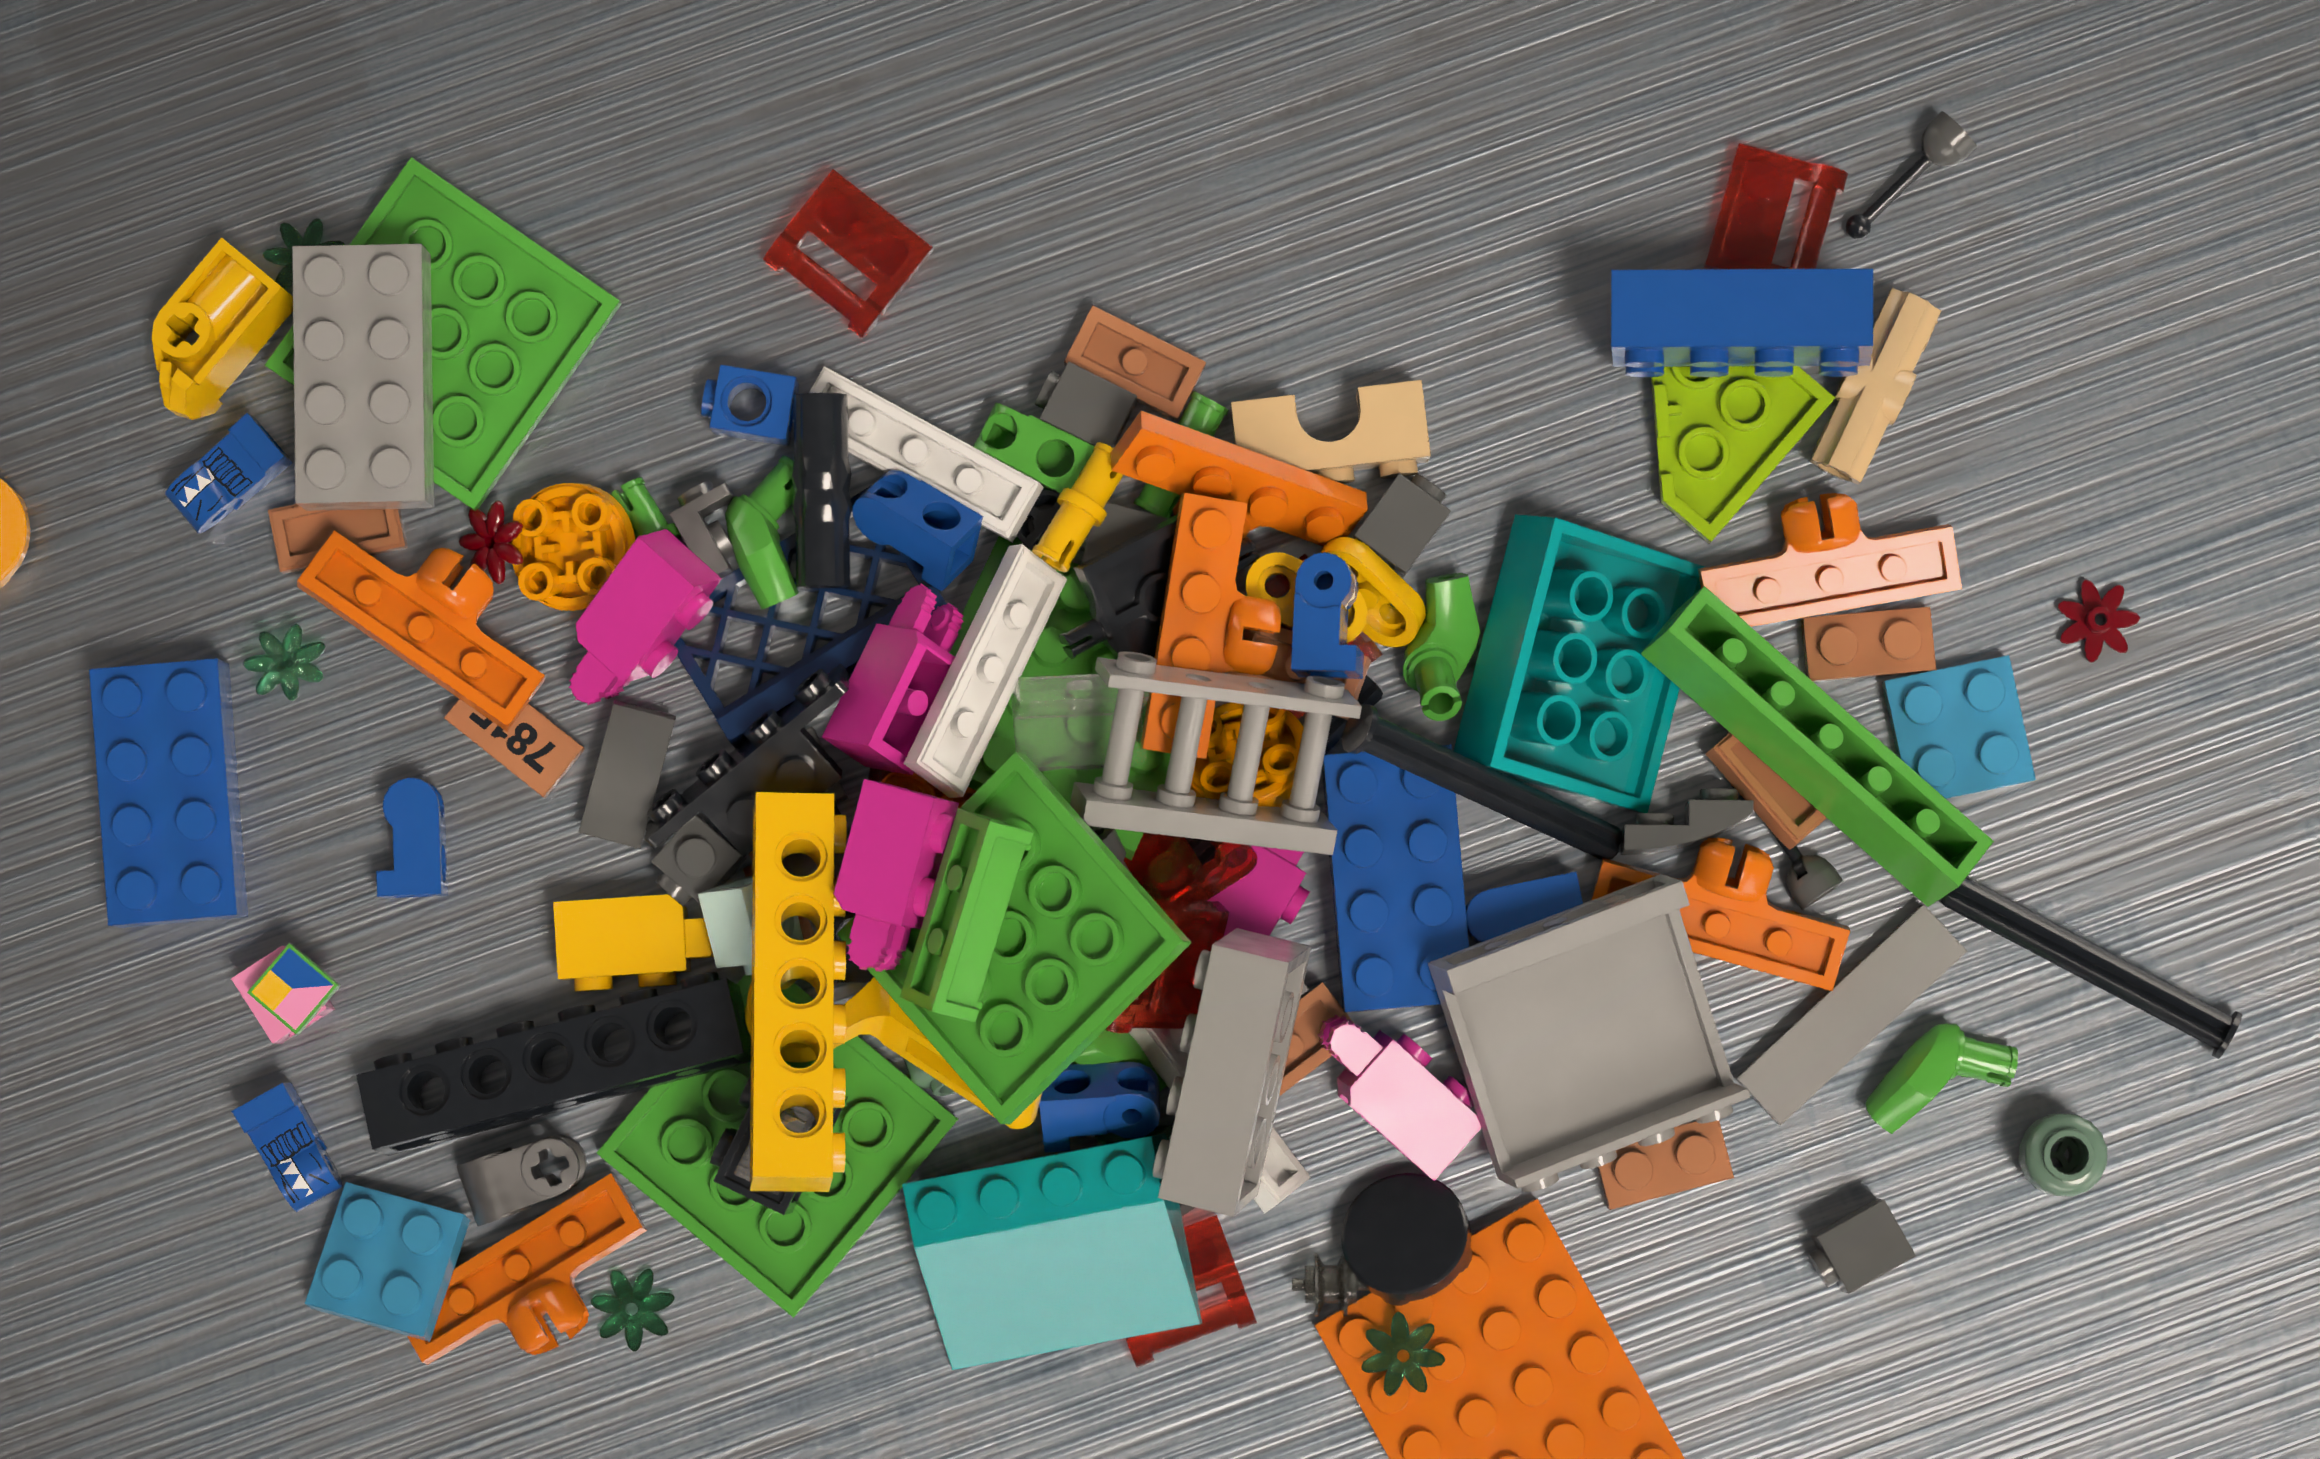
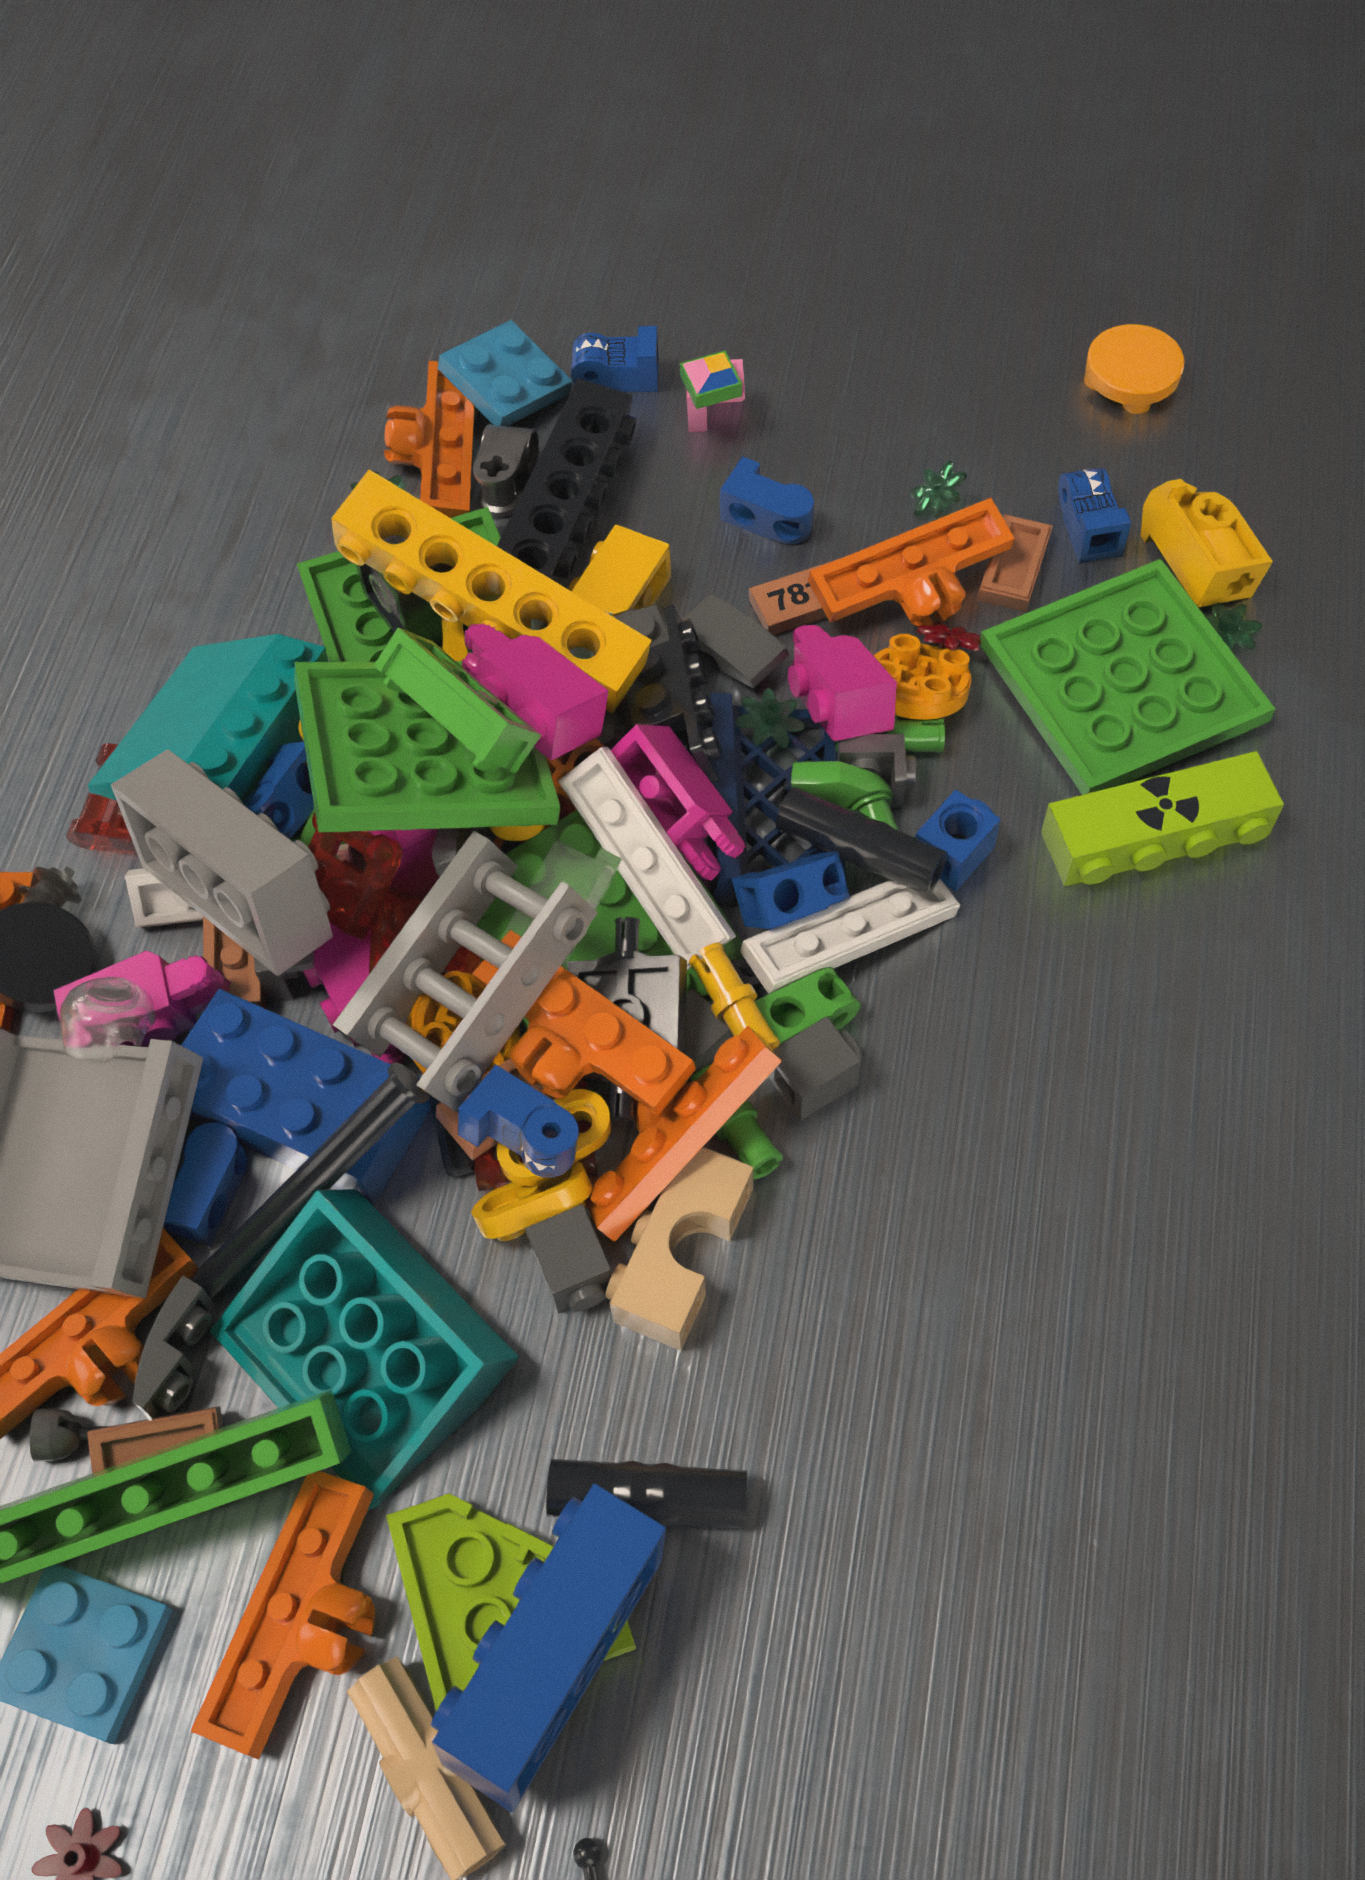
camera: 125 degrees right, 25 degrees down
blue brick [89,658,248,928] -> none
light grey brick [292,244,434,511] -> none
clear red plate [763,169,934,339] -> none
nougat plate [1064,305,1206,422] -> none
bright green arm [1402,573,1480,721] -> none
clear red plate [1703,143,1848,269] -> none
nougat plate [1801,607,1936,682] -> none
none -> clear hair [60,976,156,1063]
none -> black axle [546,1459,747,1529]
none -> clear green plant [735,688,805,747]
none -> lime brick [1041,751,1284,887]

